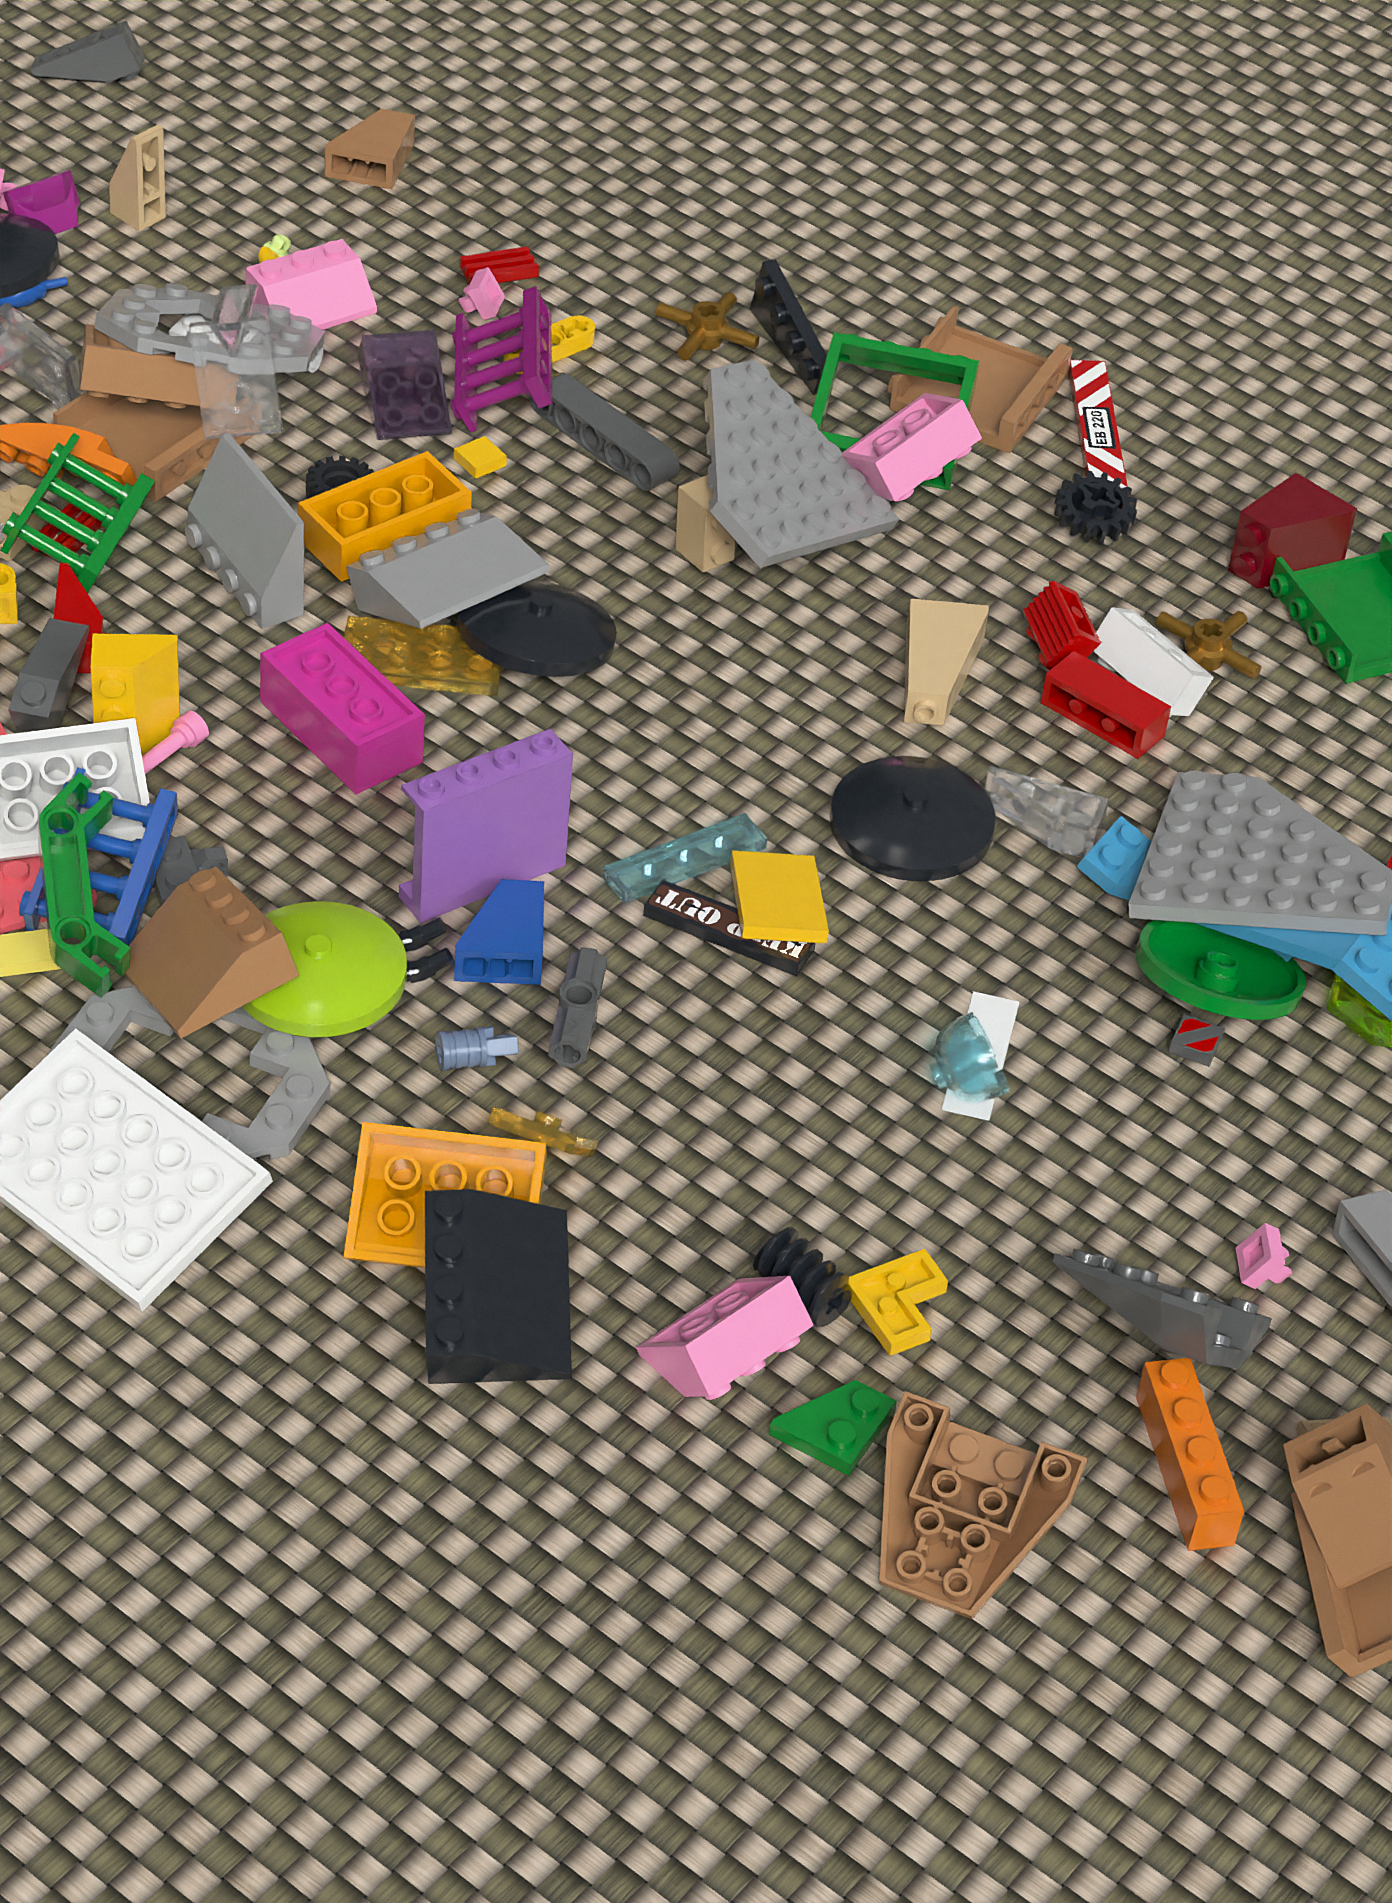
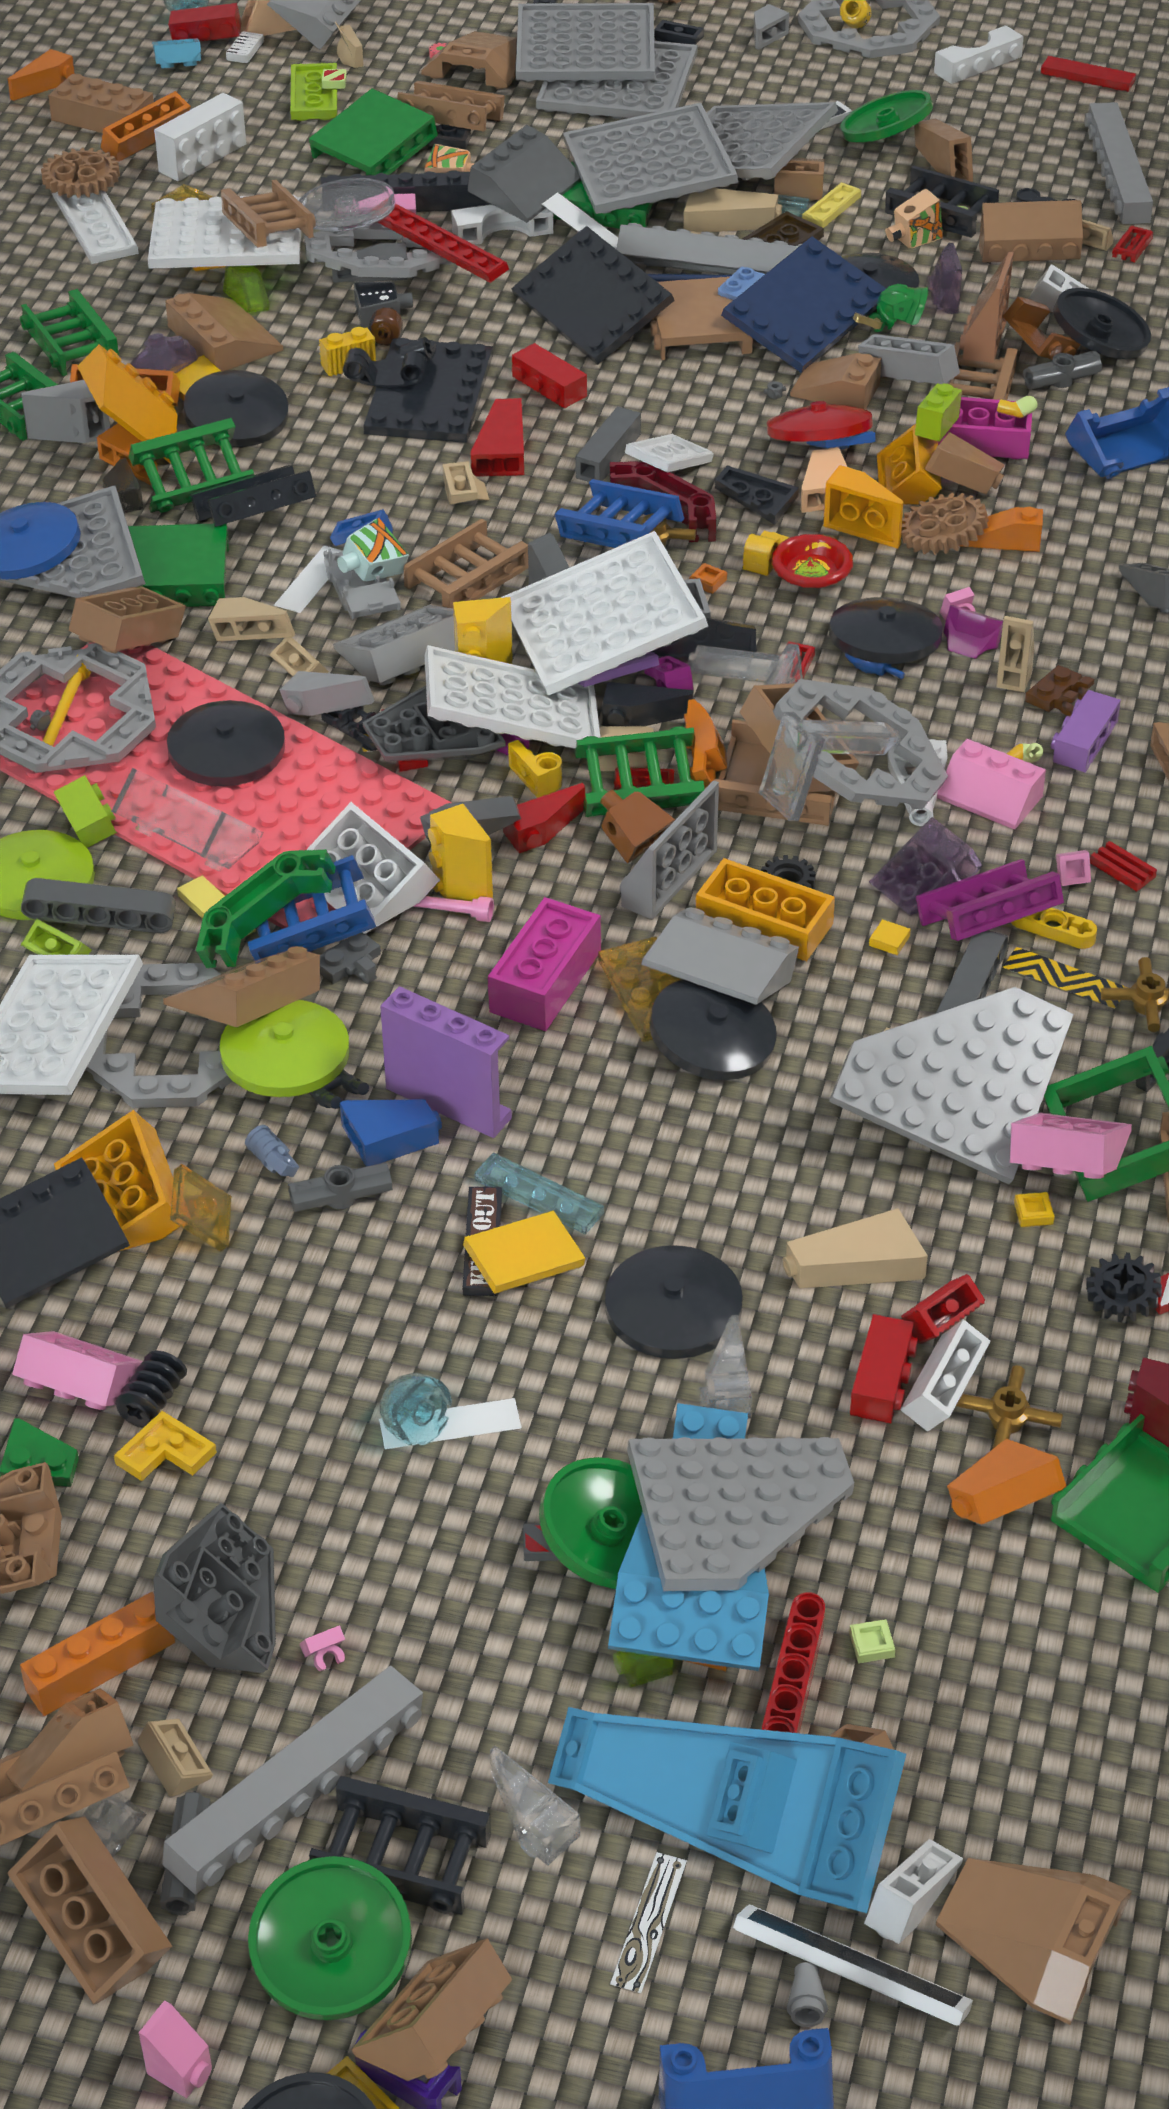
camera: 70 degrees right, 0 degrees up
none -> dark orange torso [600,789,675,863]
none -> orange slope [947,1439,1066,1525]
none -> sticker [1002,947,1128,1009]
none -> yellow tile [1014,1192,1055,1227]
none -> reddish brown plate [1025,665,1095,716]
none -> medium lavender brick [1051,690,1121,773]

